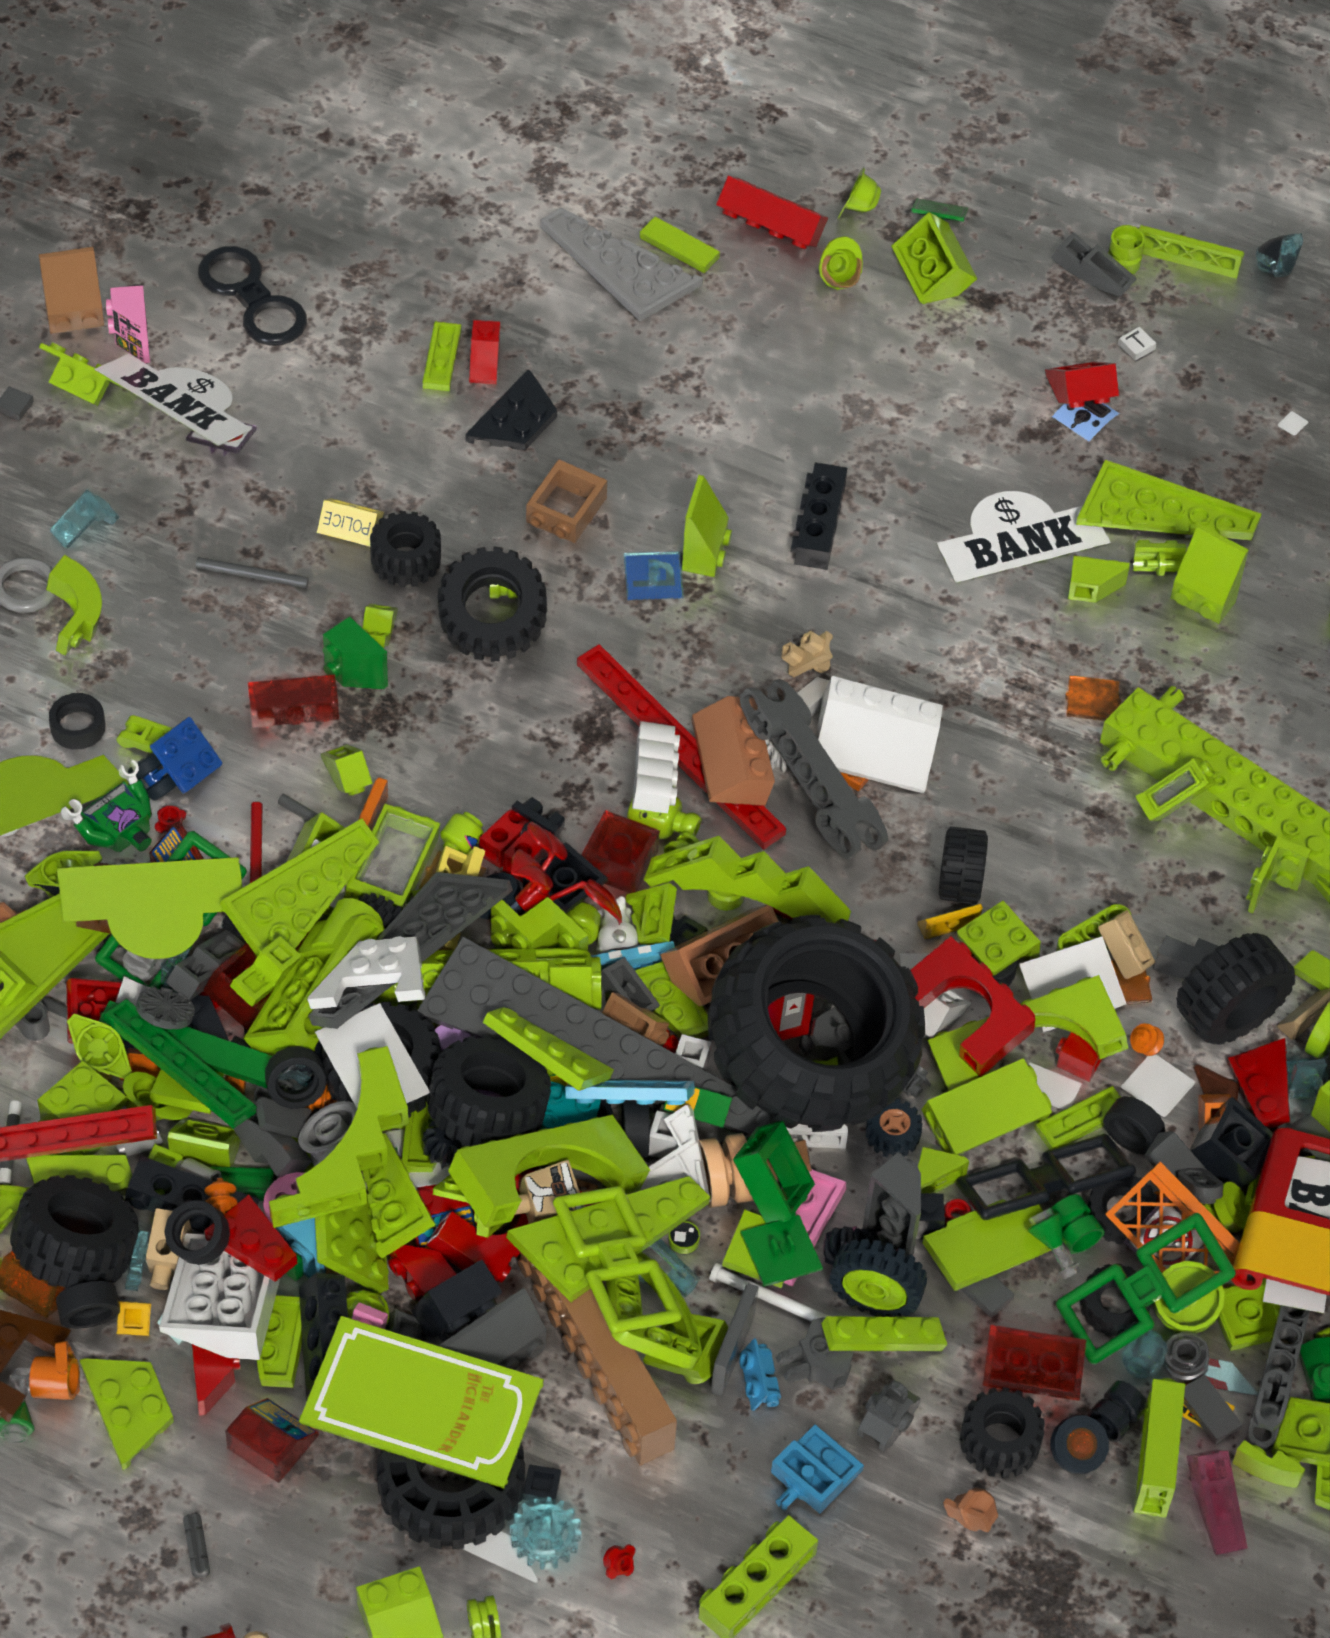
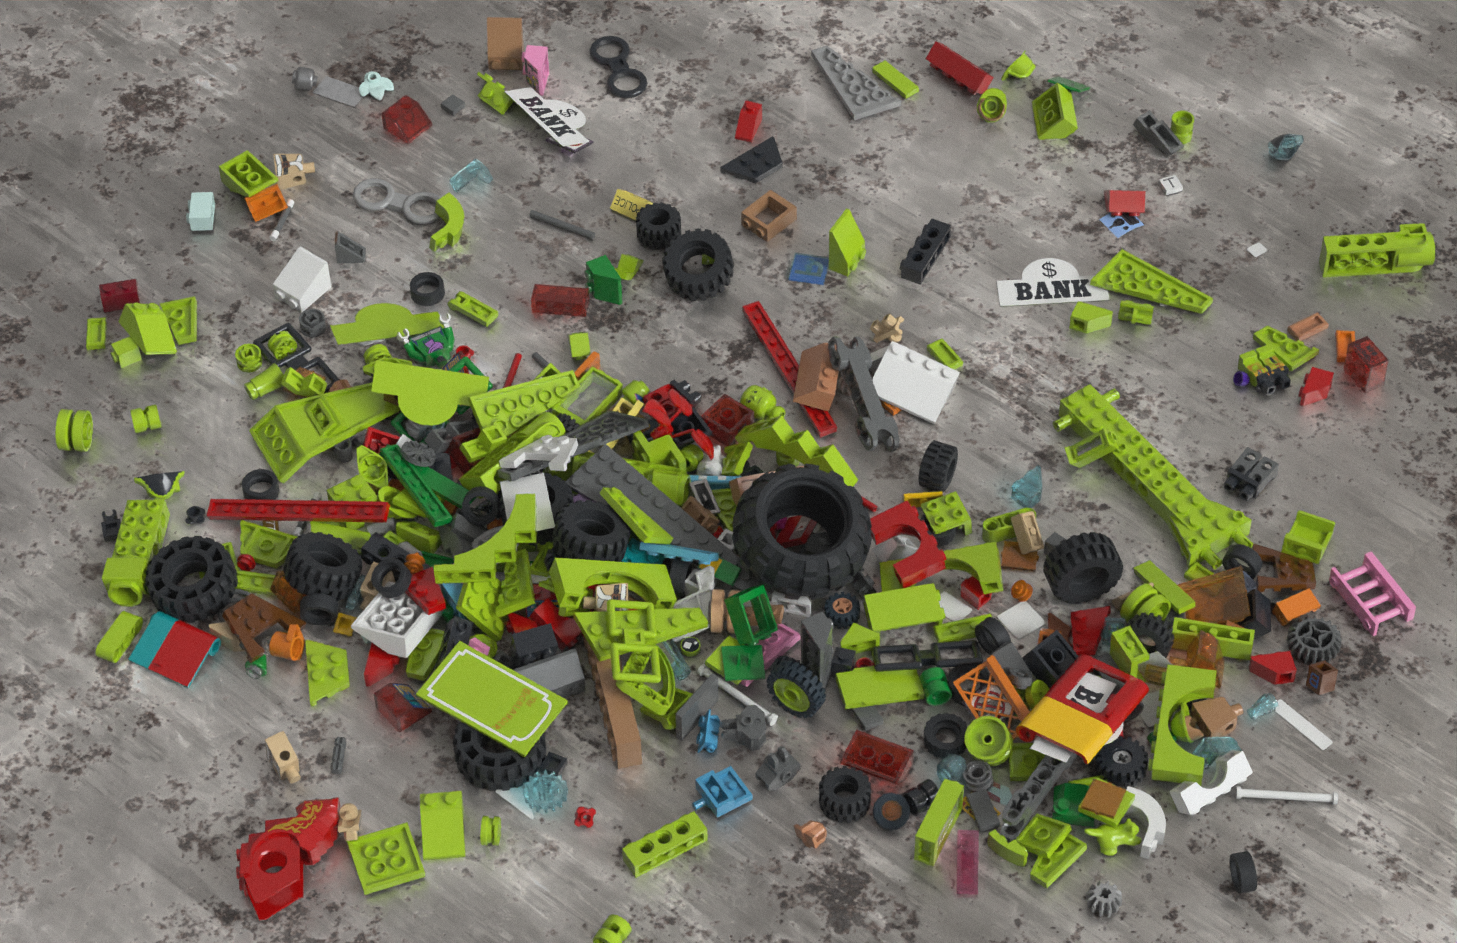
camera: 20 degrees right, 5 degrees down
blue plate [128,717,223,801] -> none
lime tile [422,321,461,391] -> none
white brick [632,721,680,814] -> none
lime plate [821,1316,947,1351] -> none
white sticker [1019,937,1127,1033] -> none
piece [1027,1208,1080,1280] -> none
green bar [1056,1213,1236,1364] -> none
clear orange piece [1065,676,1121,721] -> none
lime fence [1139,225,1244,279] -> none
lime slope [1170,524,1249,624] -> none
lime bracket [1246,836,1311,914] -> none
none -> tan torso [265,731,301,784]
none -> lime wheel [363,344,392,364]
none -> lime tile [927,338,963,370]
none -> clear light blue slope [1011,465,1042,508]

